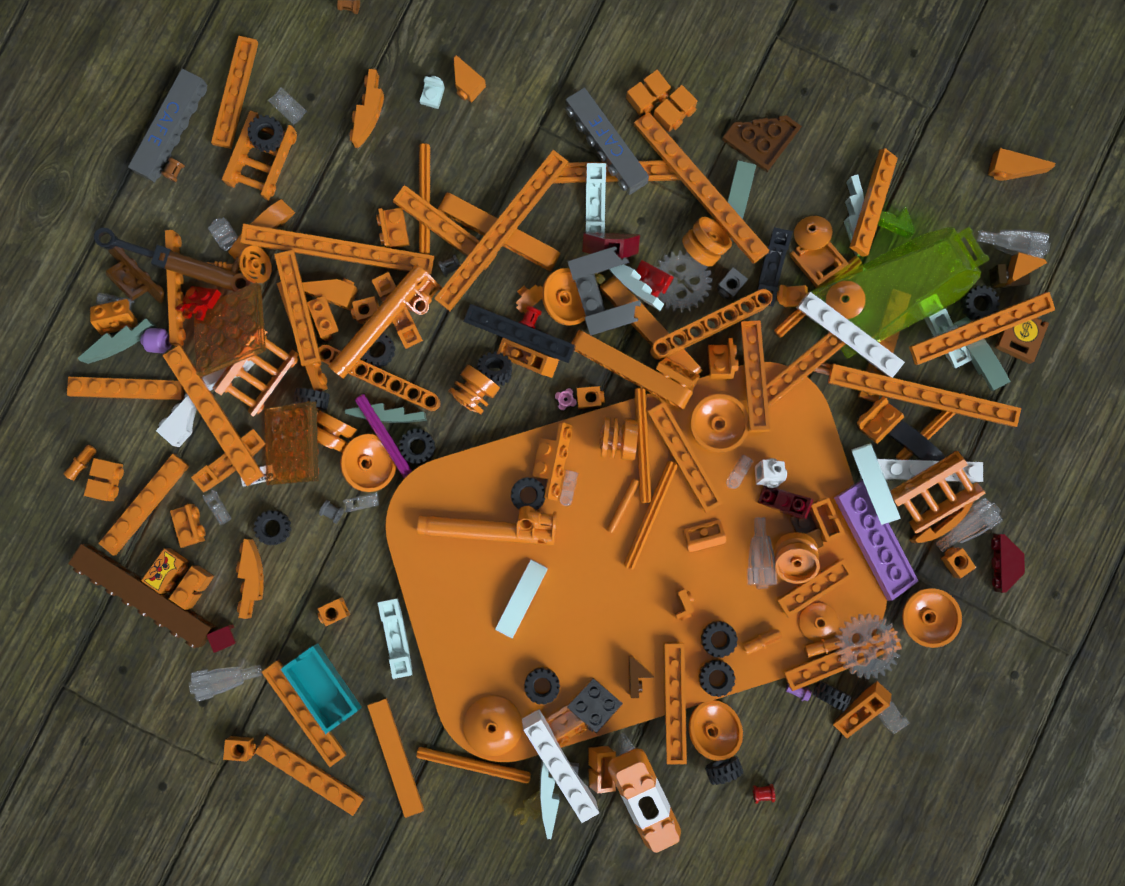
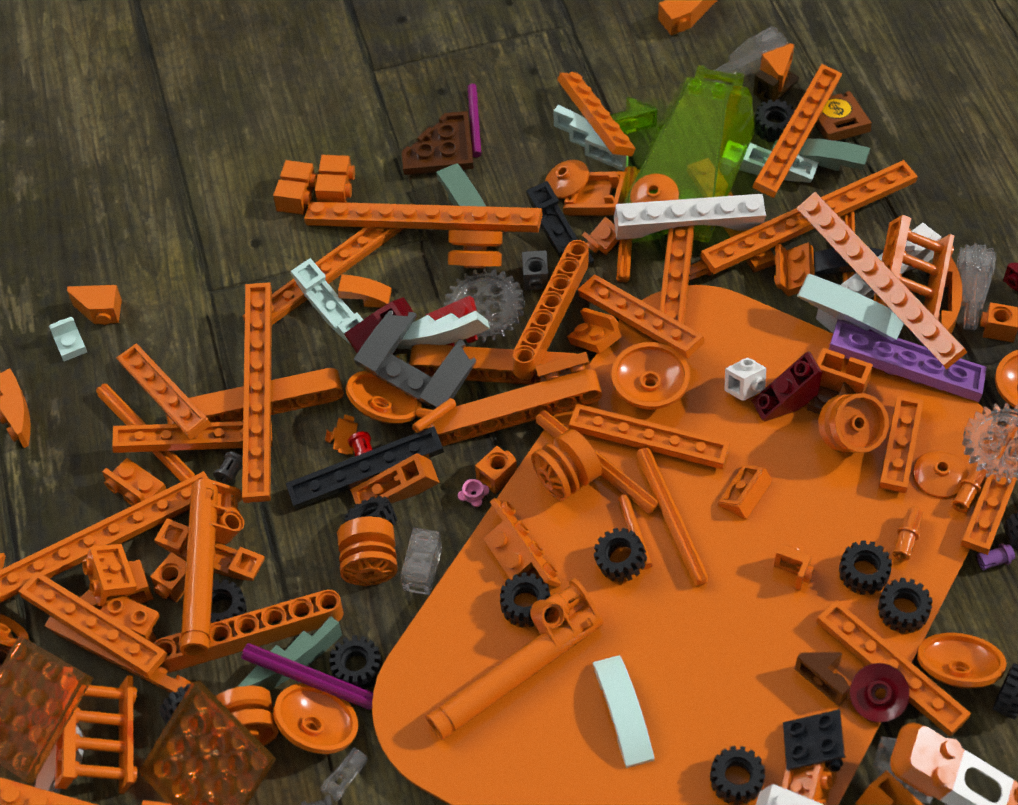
camera: 40 degrees left, 30 degrees down
clear bar [560,470,579,506] -> none
dark grey brick [565,87,649,195] -> none
clear bar [726,455,754,489] -> none
clear piece [747,517,777,589] -> none
none -> orange bracket [82,544,137,606]
none -> orange tile [116,343,212,440]
none -> orange slope [338,275,392,308]
none -> clear brick [401,527,442,595]
none -> orange piece [413,398,456,433]
none -> magenta bar [468,84,482,158]
none -> black tyre [594,528,647,582]
none -> orange plate [797,192,967,370]
none -> dark red dish [850,663,910,722]

